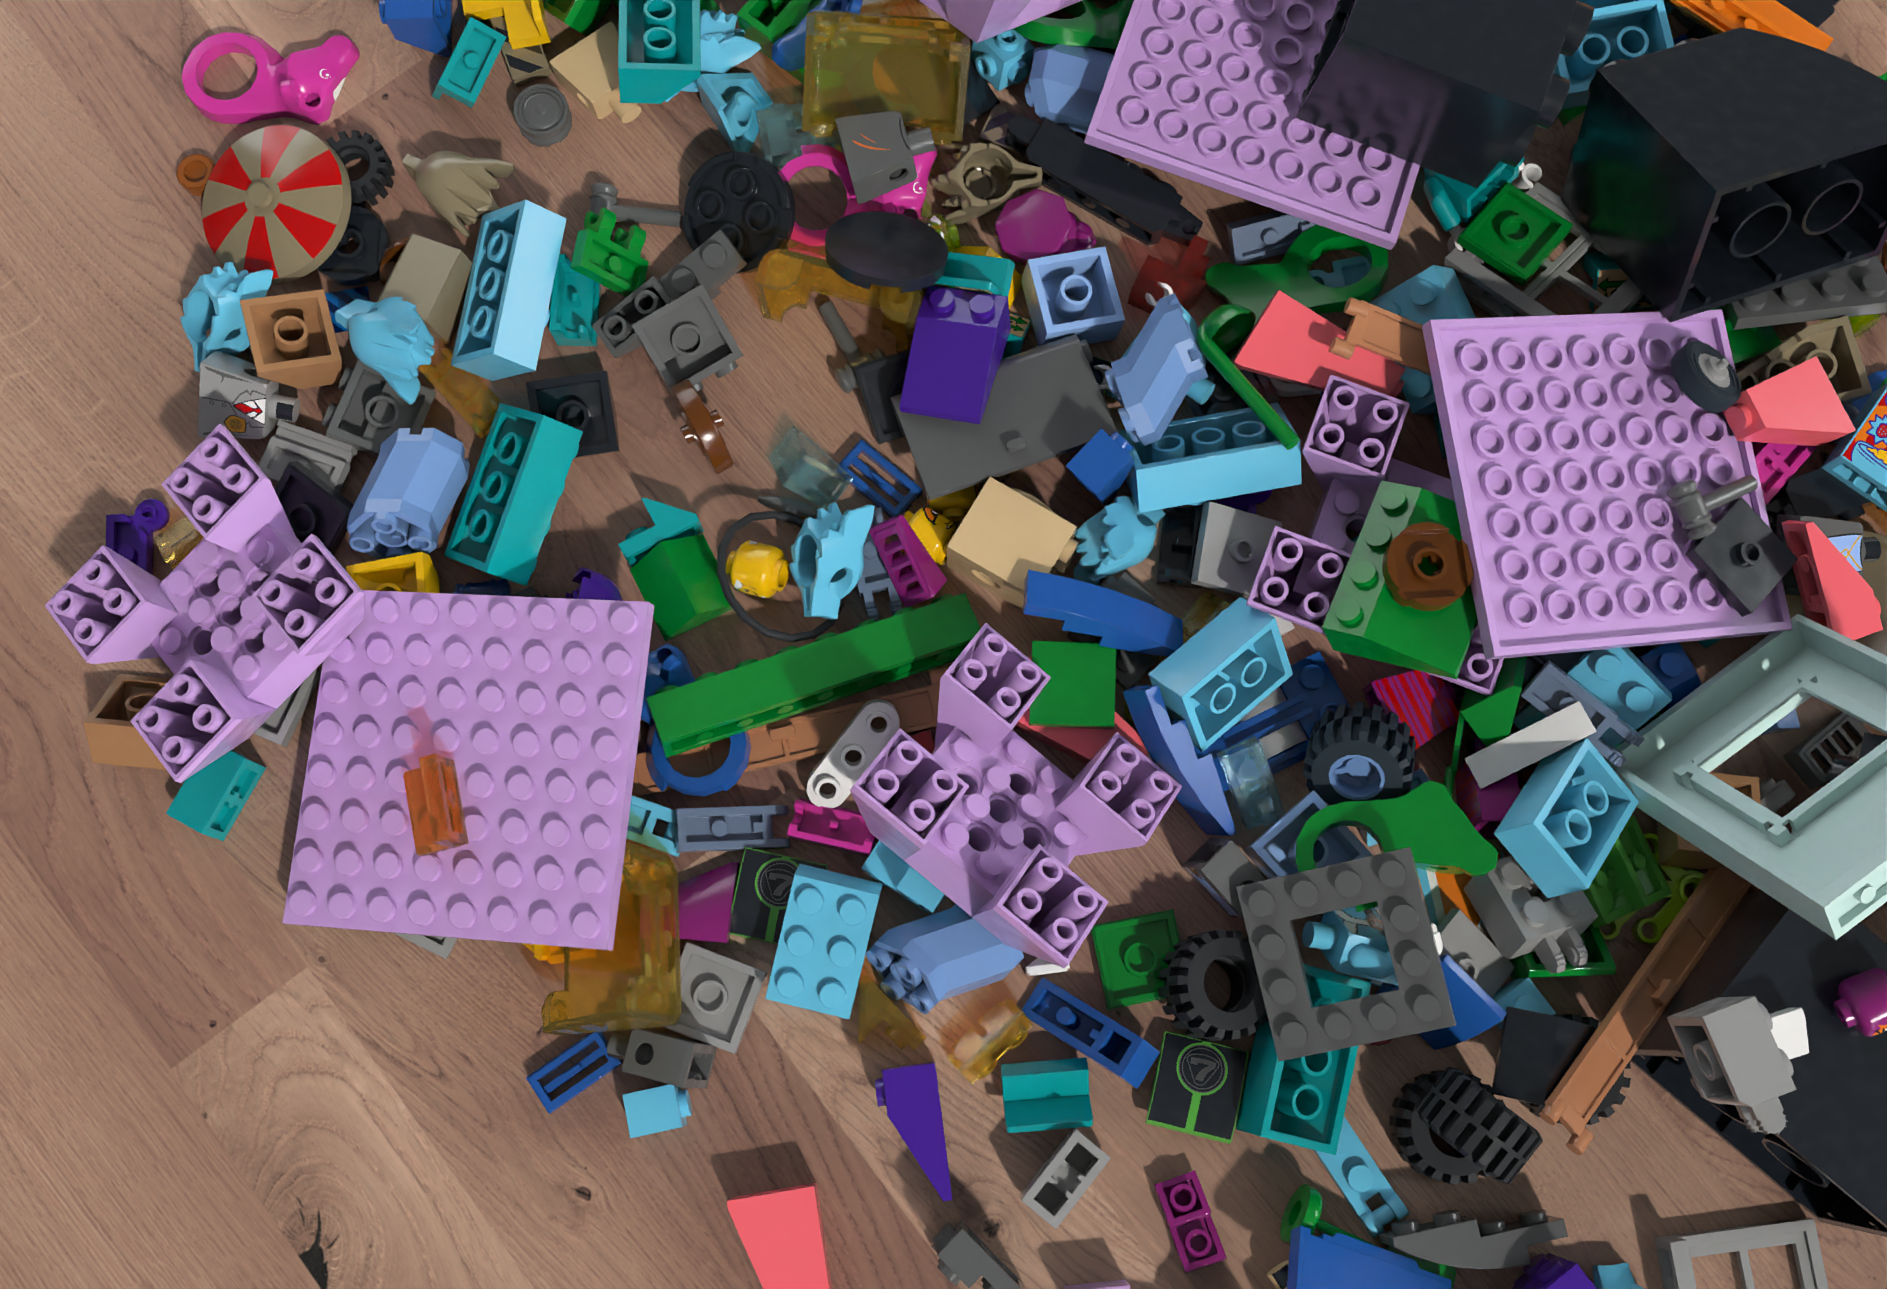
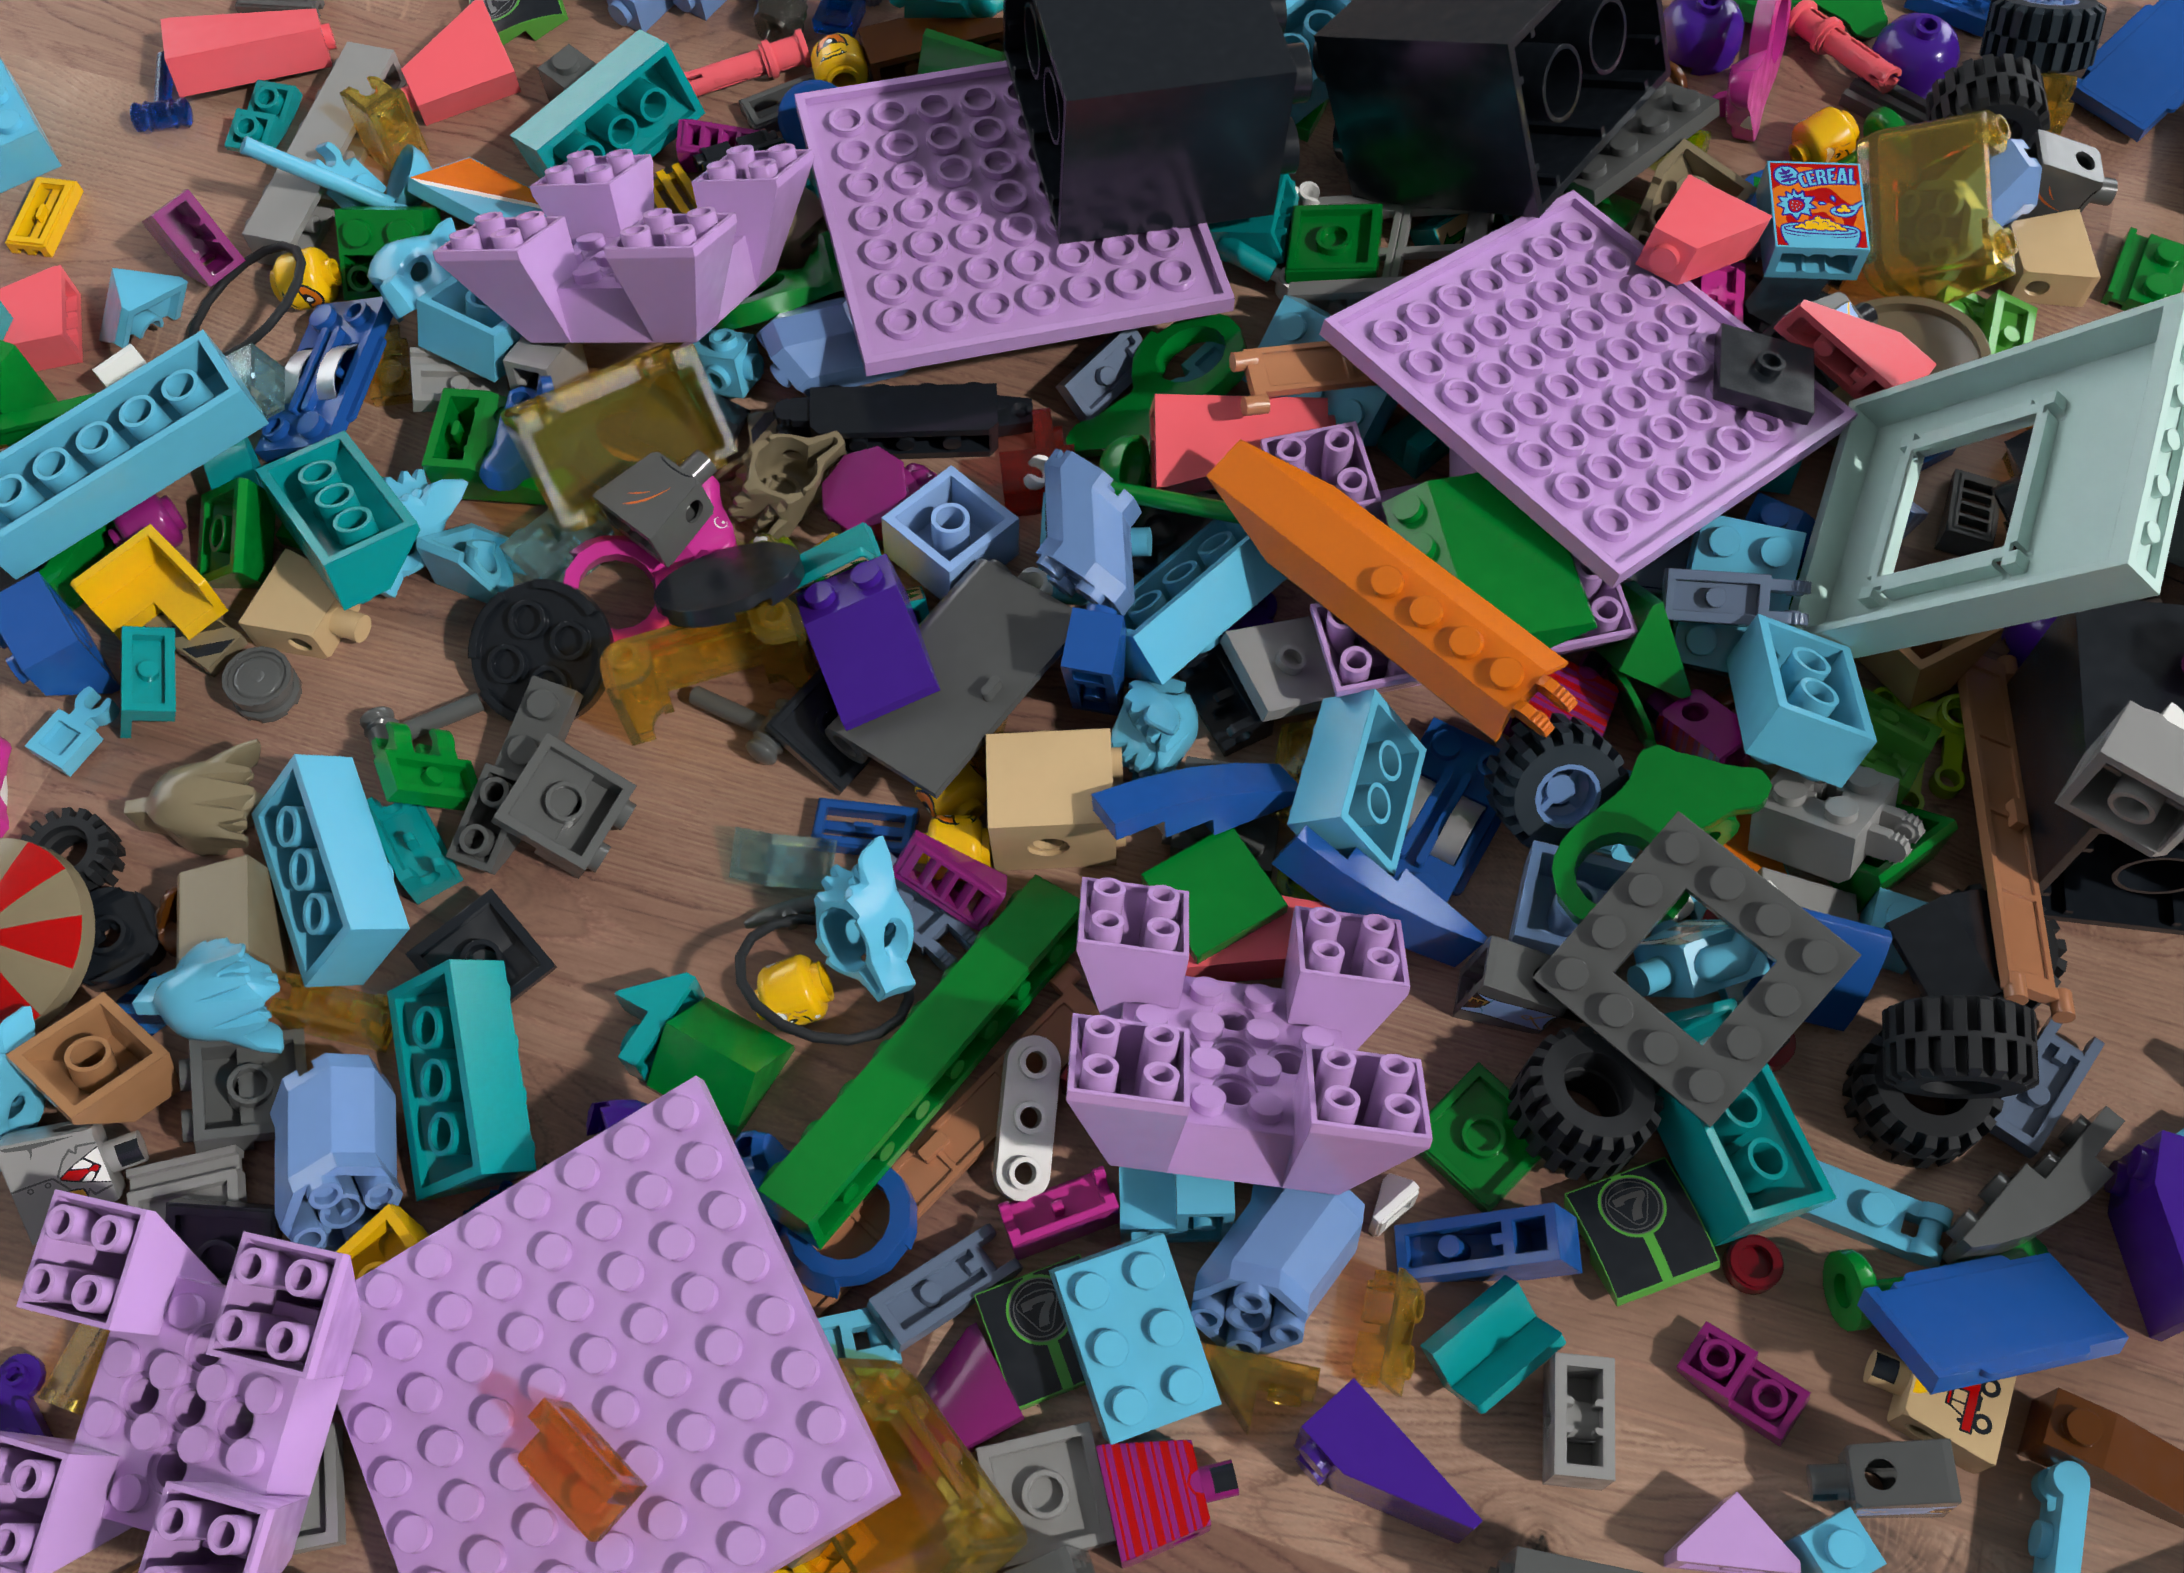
camera: 30 degrees left, 15 degrees down
reddish brown wheel [670,379,734,474] -> none
clear light blue hinge [1217,736,1286,830] -> none
reddish brown plate [1382,522,1474,611] -> none
white sticker [1464,701,1597,789] -> none
dark grey piece [1667,475,1758,540] -> none
black wheel [1671,341,1742,413] -> none
none -> medium azure plate [25,686,121,777]
none -> torso [1096,1440,1239,1569]
none -> orange hinge [1206,439,1578,743]
none -> dark red tile [1722,1234,1784,1295]
none -> sand blue hinge [1989,1015,2105,1159]

